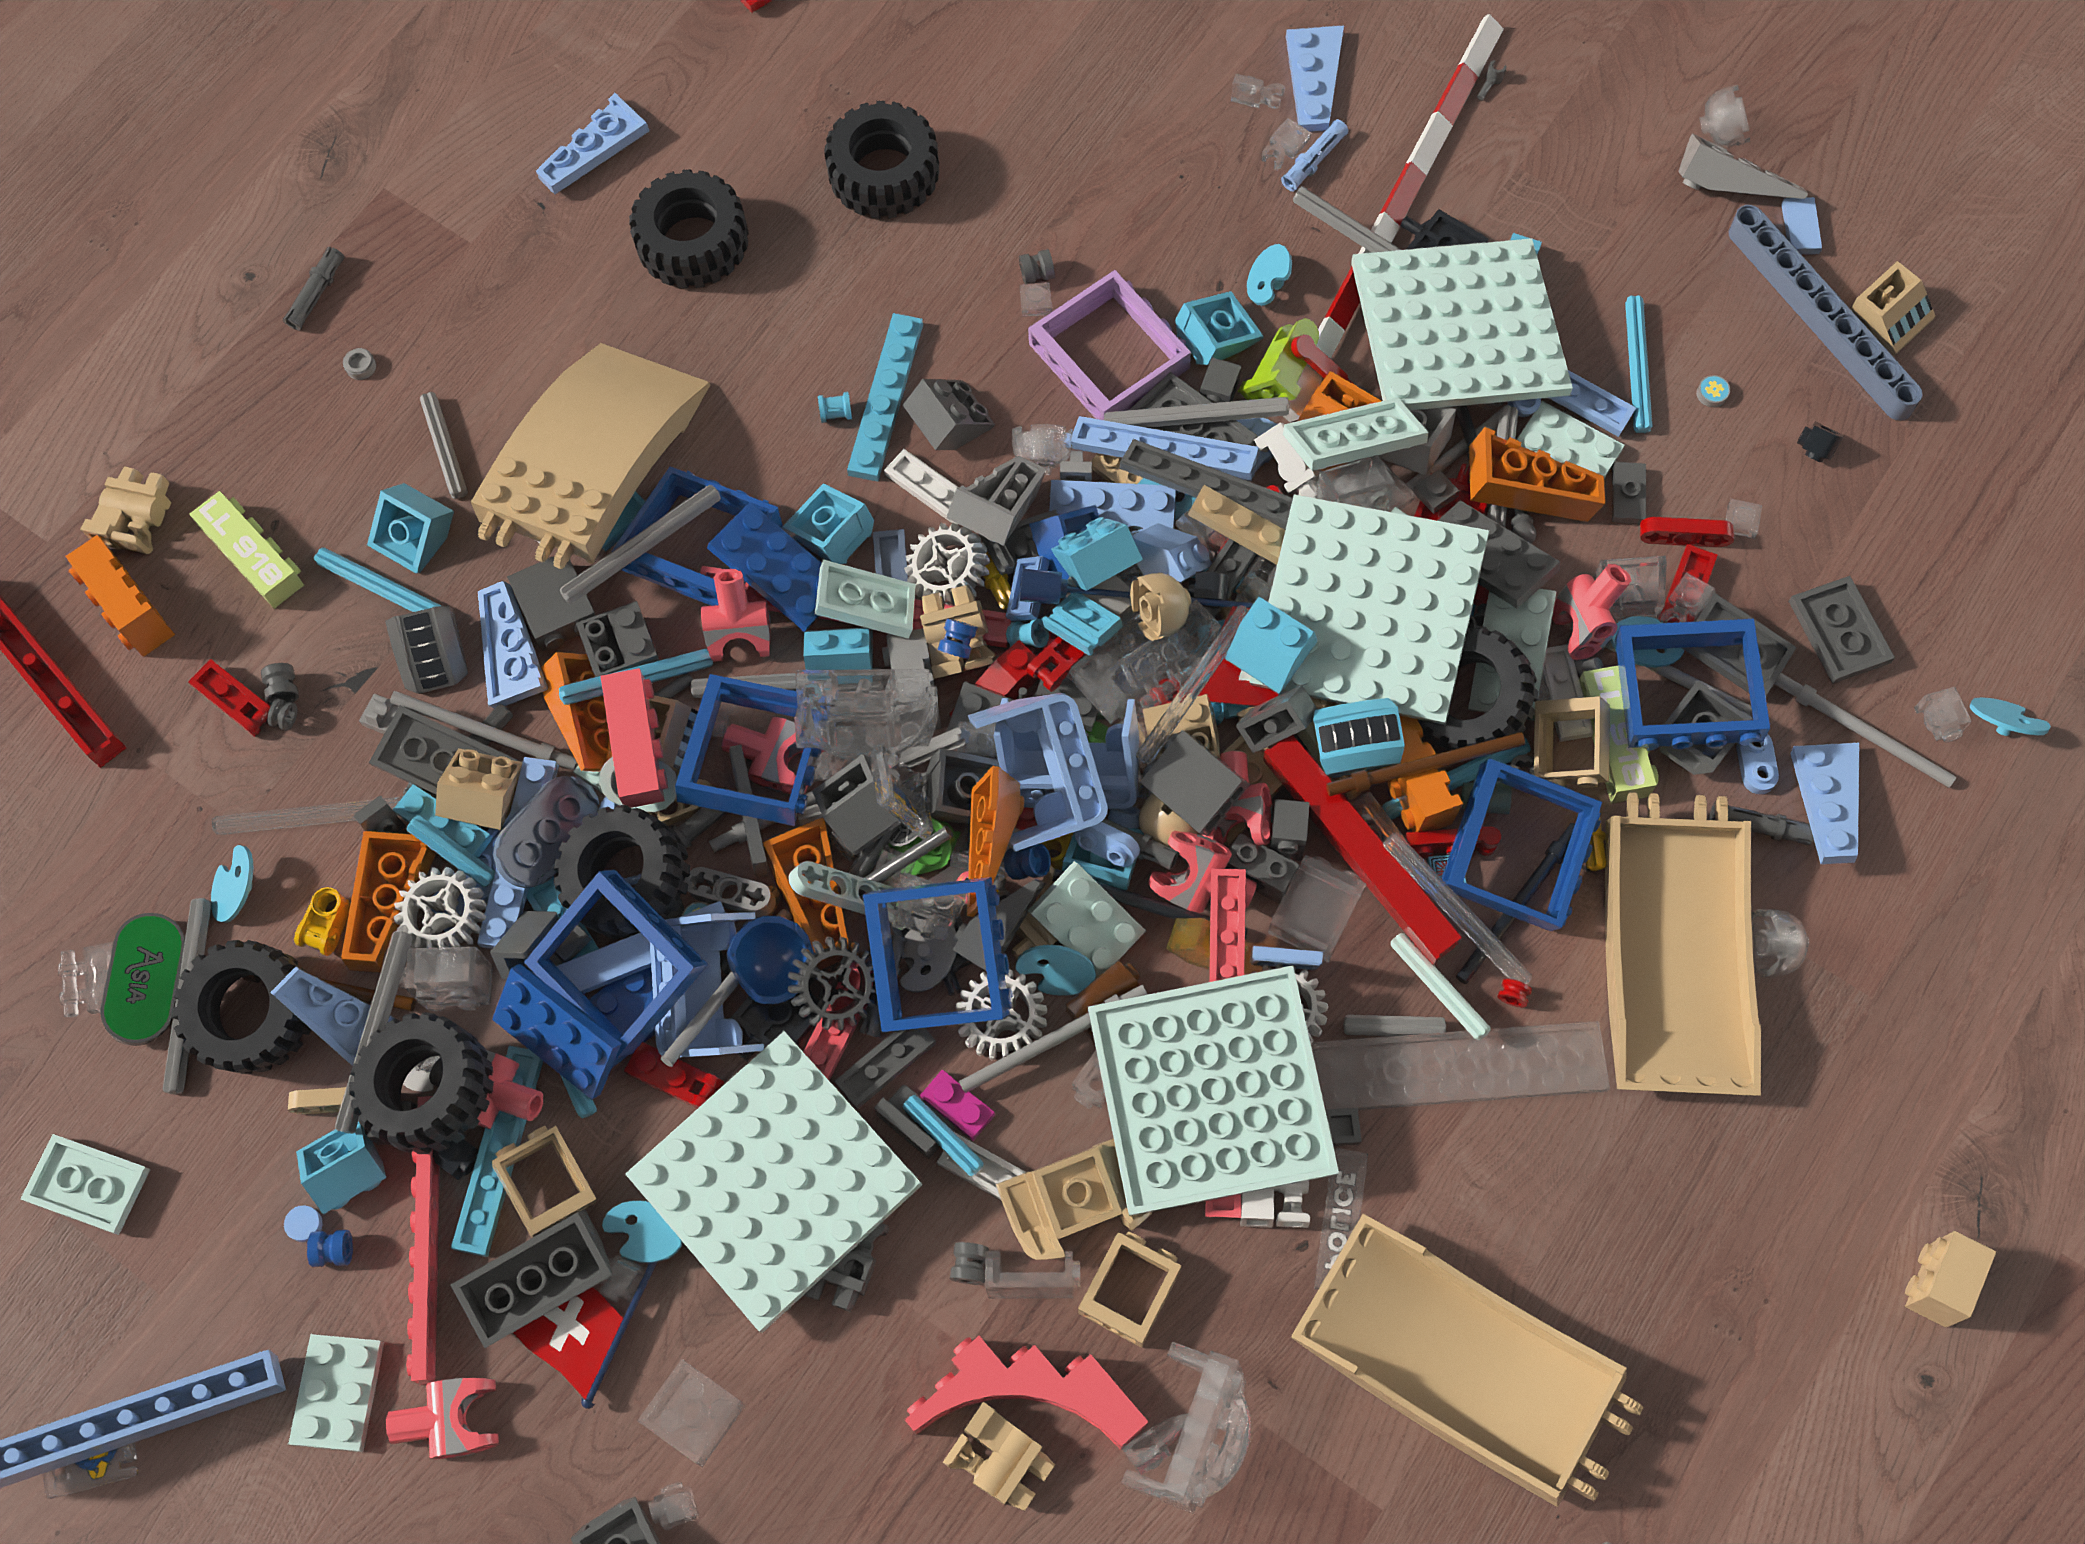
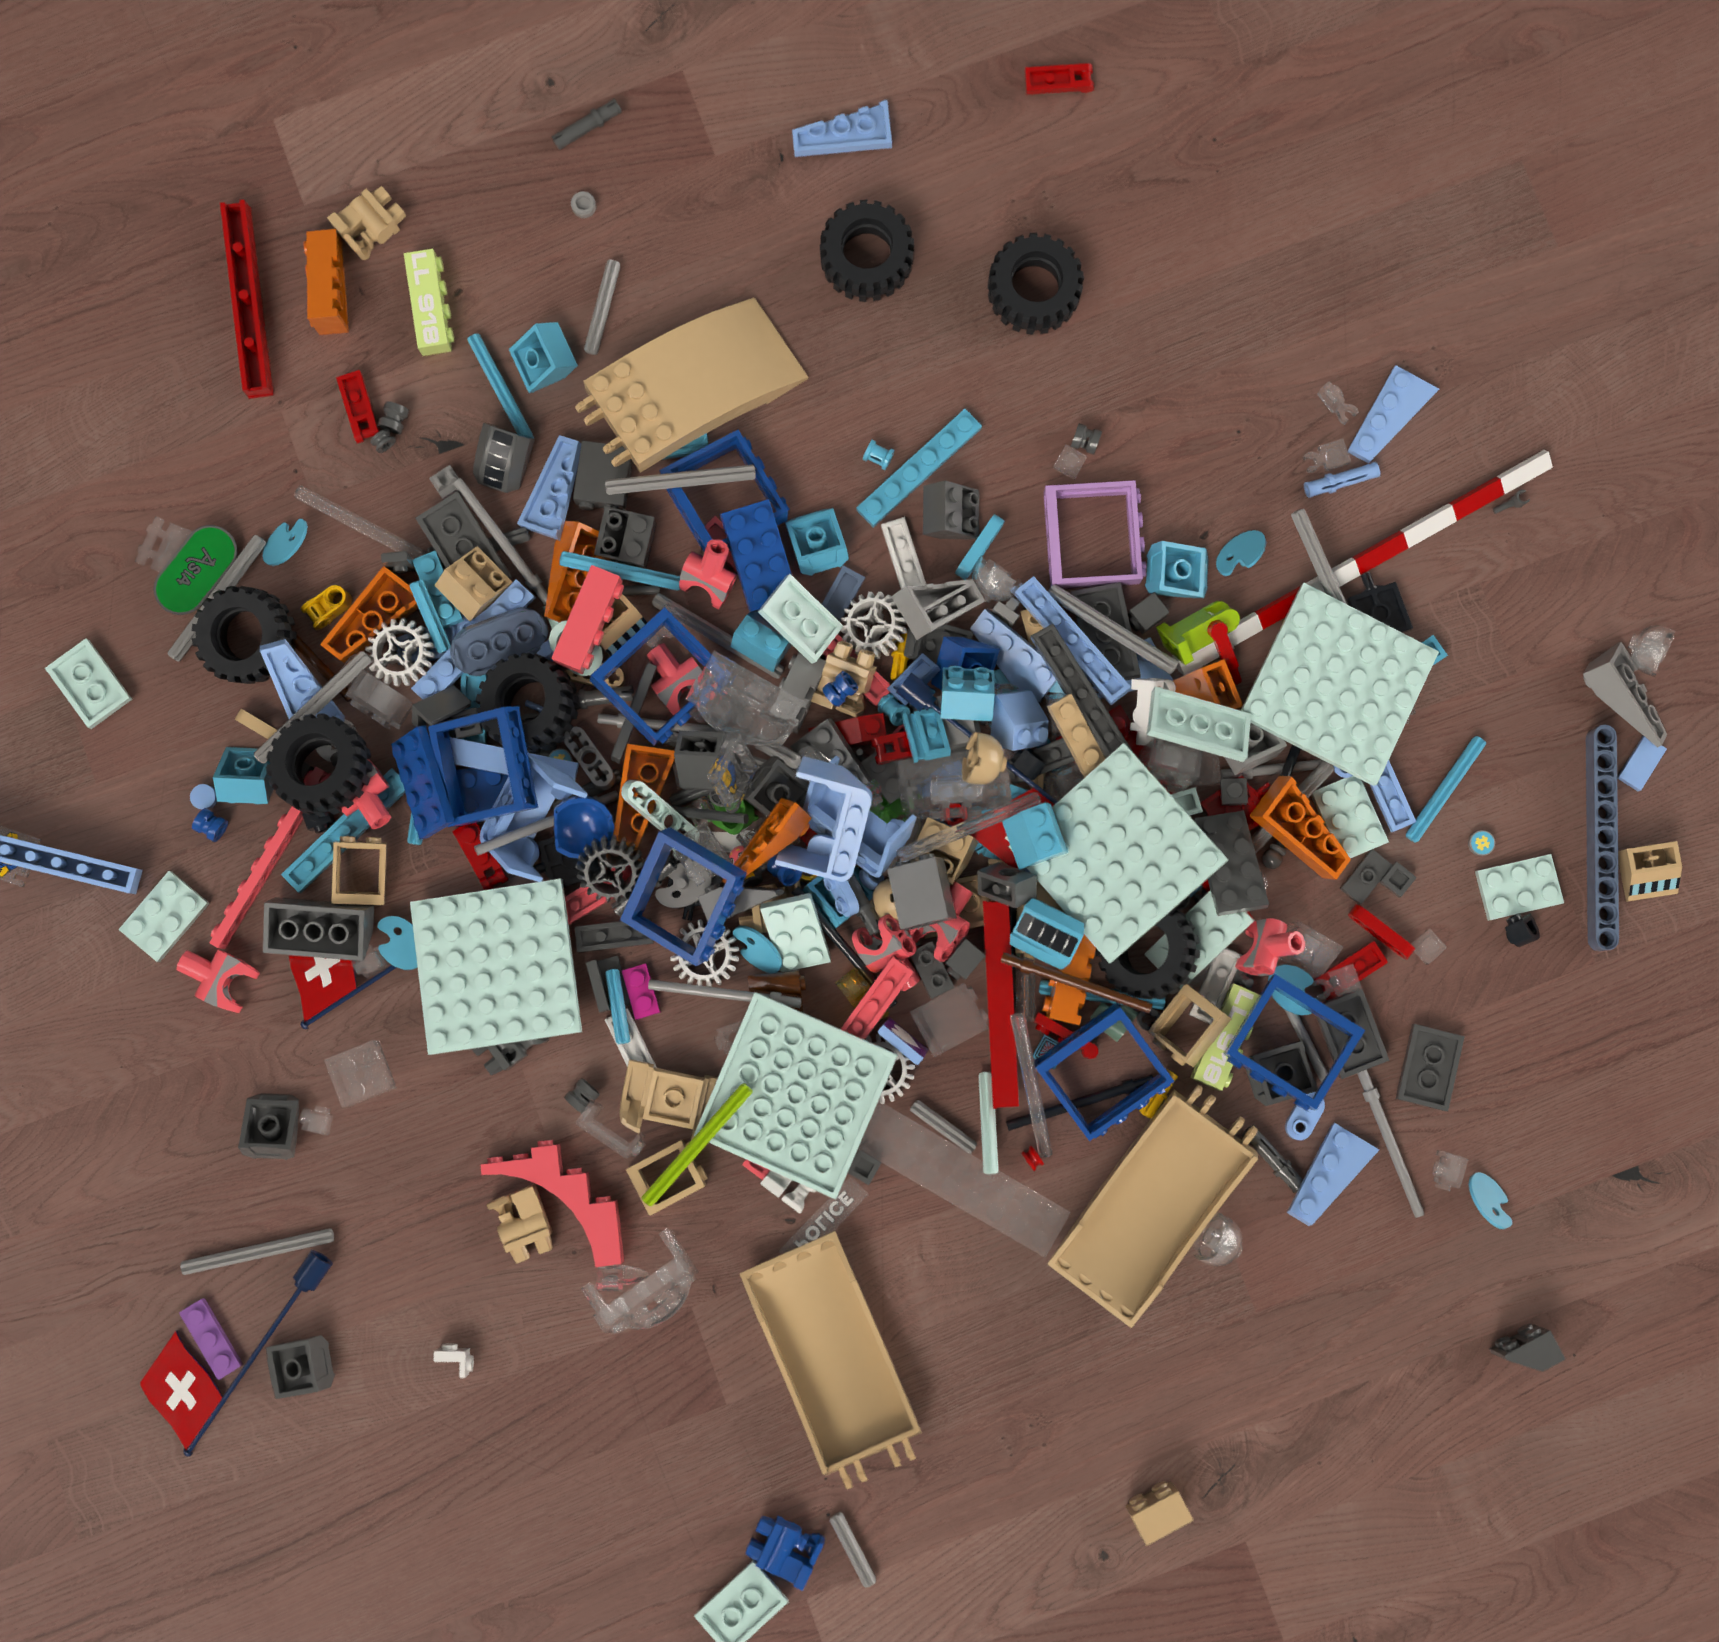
camera: 30 degrees right, 15 degrees up
none -> lime axle [641,1083,753,1207]
none -> medium azure beam [955,514,1005,580]
none -> dark grey plate [1380,862,1417,898]
none -> light aqua plate [1475,854,1564,921]

